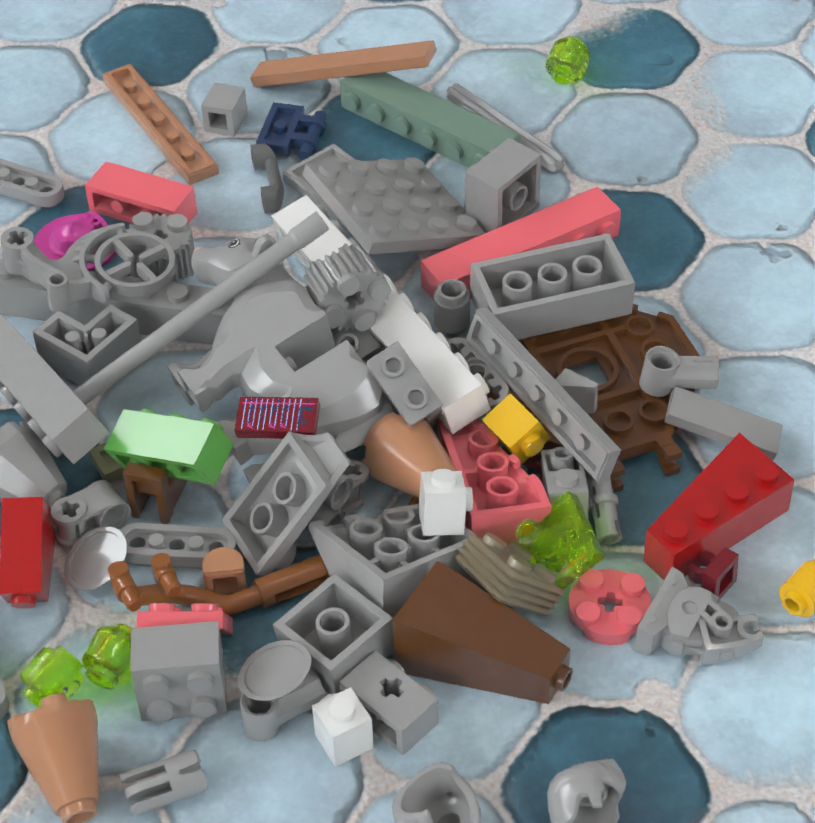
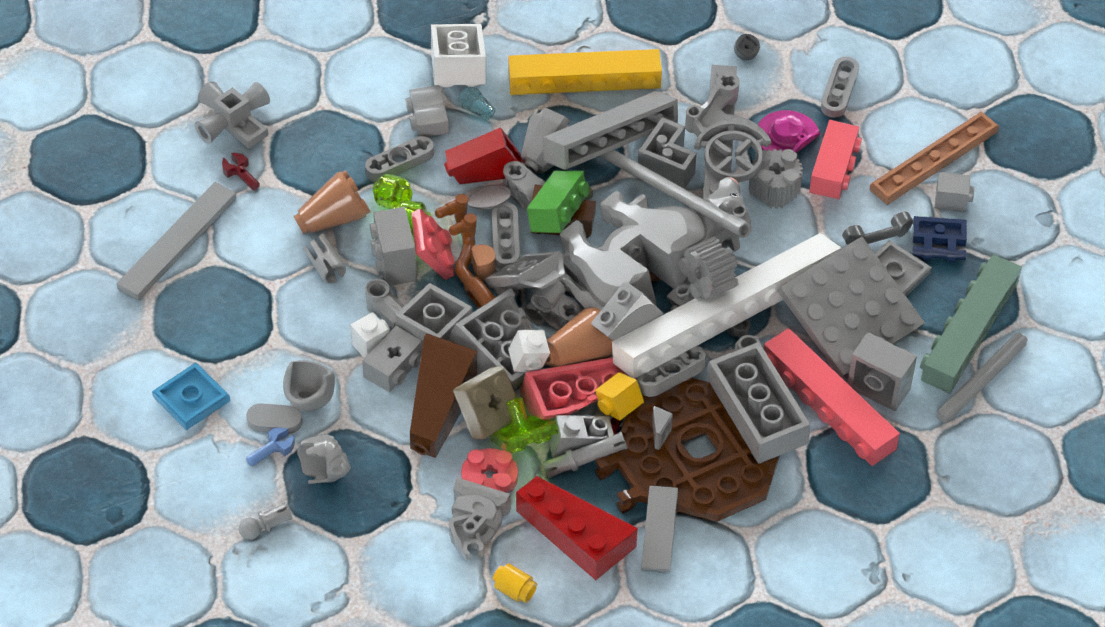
camera: 80 degrees right, 5 degrees up
dark red tile [234,397,320,439] -> none
light grey piece [238,640,311,701] -> none
nougat tile [250,40,437,87] -> none
light grey tile [466,307,621,483] -> none
clear neon green head [545,36,591,85] -> none
light grey piece [639,346,720,397] -> none
dark red tile [688,547,739,599] -> none

